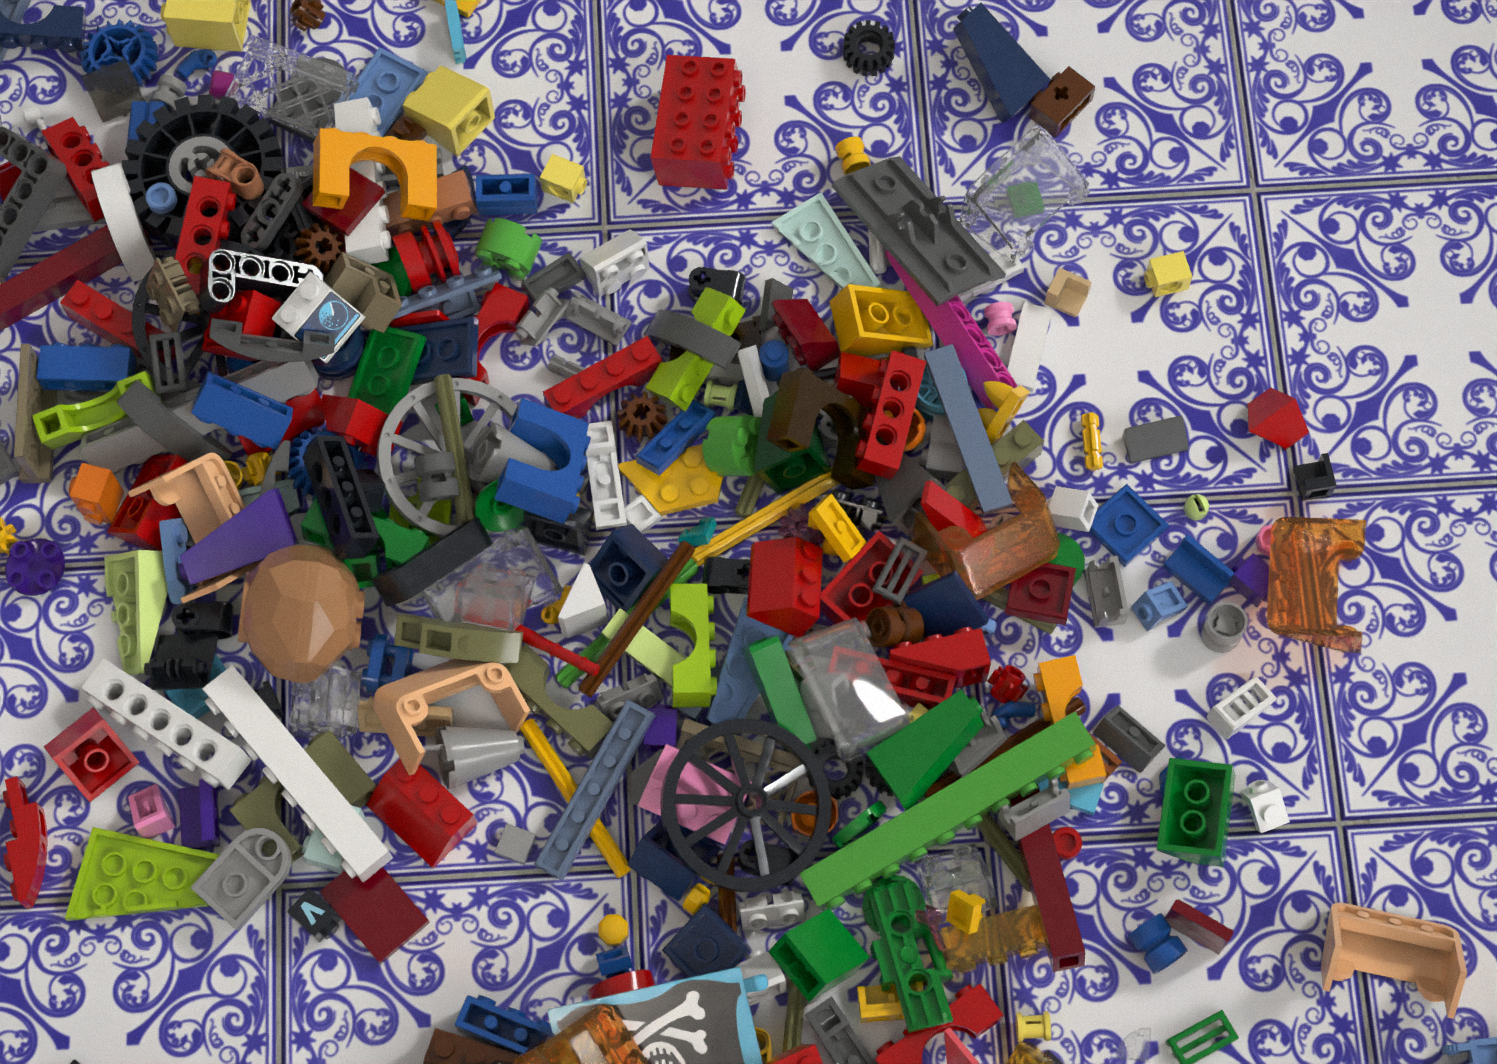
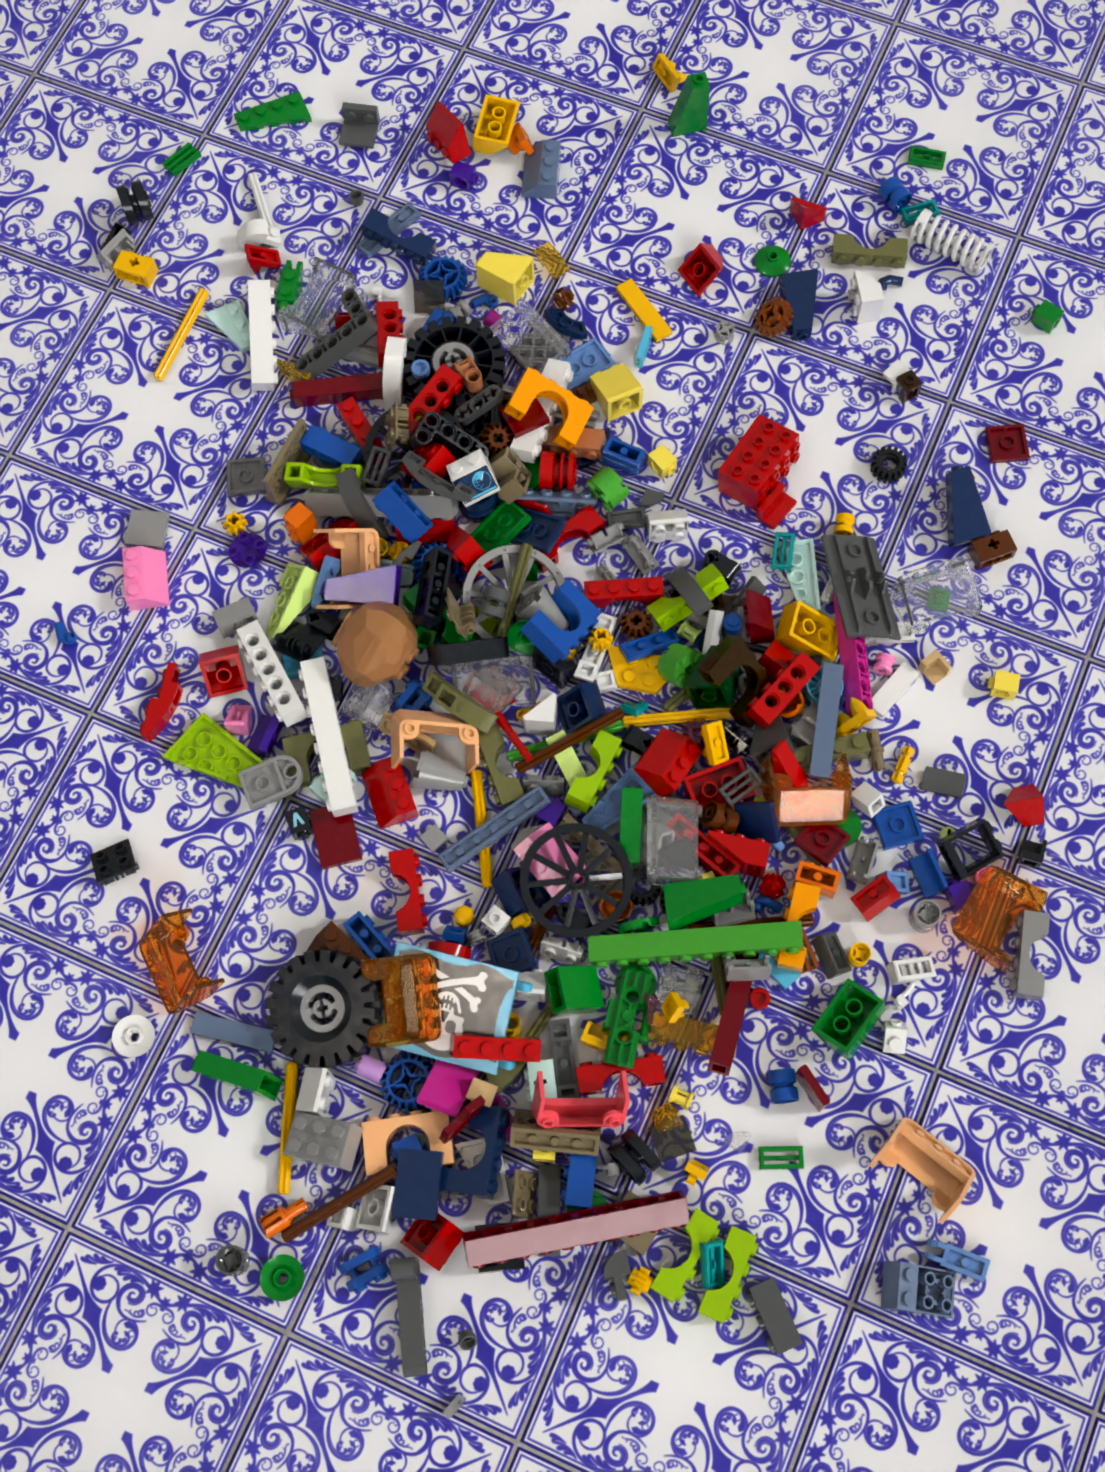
camera: 30 degrees right, 0 degrees up
none -> light grey hinge [212,597,260,638]
none -> red arch [388,848,428,937]
none -> dark tan hinge [445,587,477,641]
none -> light grey bush [466,928,487,947]
none -> white brick [481,904,511,937]
none -> dark blue tile [544,309,588,339]
none -> yellow gear [588,627,613,653]
none -> dark grey tile [640,488,665,508]
none -> red panel [756,481,797,530]
none -> teal tile [771,532,796,572]
none -> orange brick [792,860,841,899]
none -> yellow wheel [847,942,871,968]
none -> red panel [850,873,901,922]
none -> dark tan pin [866,729,886,772]
none -> white hand [894,982,916,1010]
none -> black window [935,819,1004,880]
none -> light grey arch [1010,910,1050,1001]

